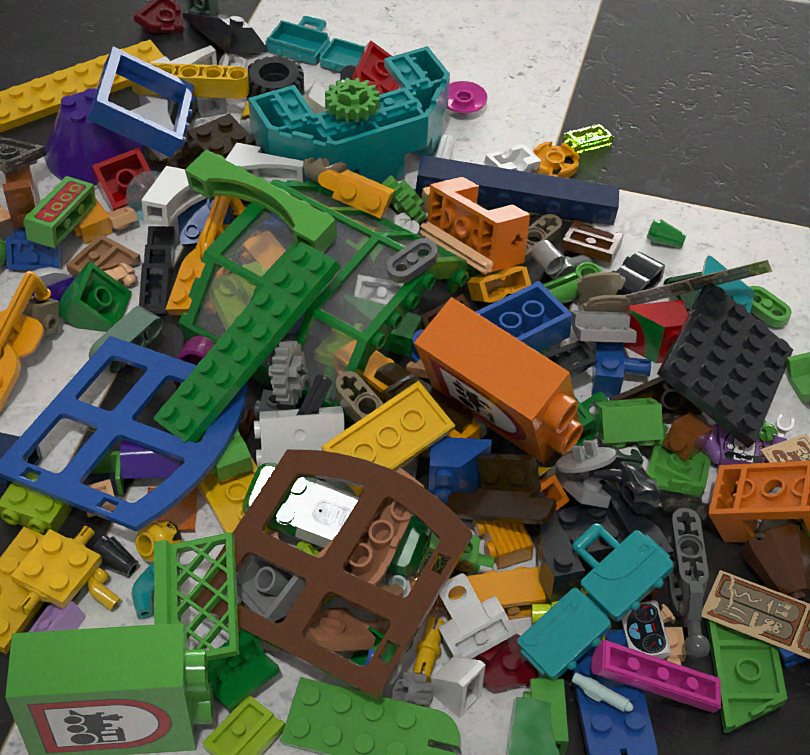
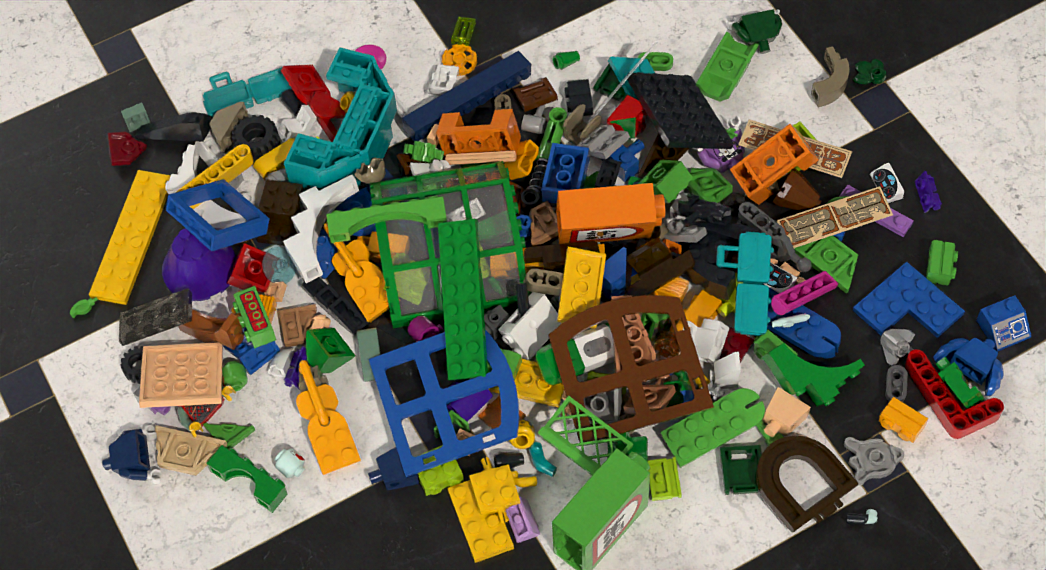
camera: 40 degrees left, 10 degrees up
light grey gear [269,341,308,405] -> none
light orange brick [318,169,395,218] -> none
bright green gear [325,78,380,122] -> none
flat silver plate [387,238,438,283] -> none
light grey piece [556,440,617,473] -> none
dark orange brick [662,412,714,461] -> none
none -> dark tan slope [209,102,248,153]

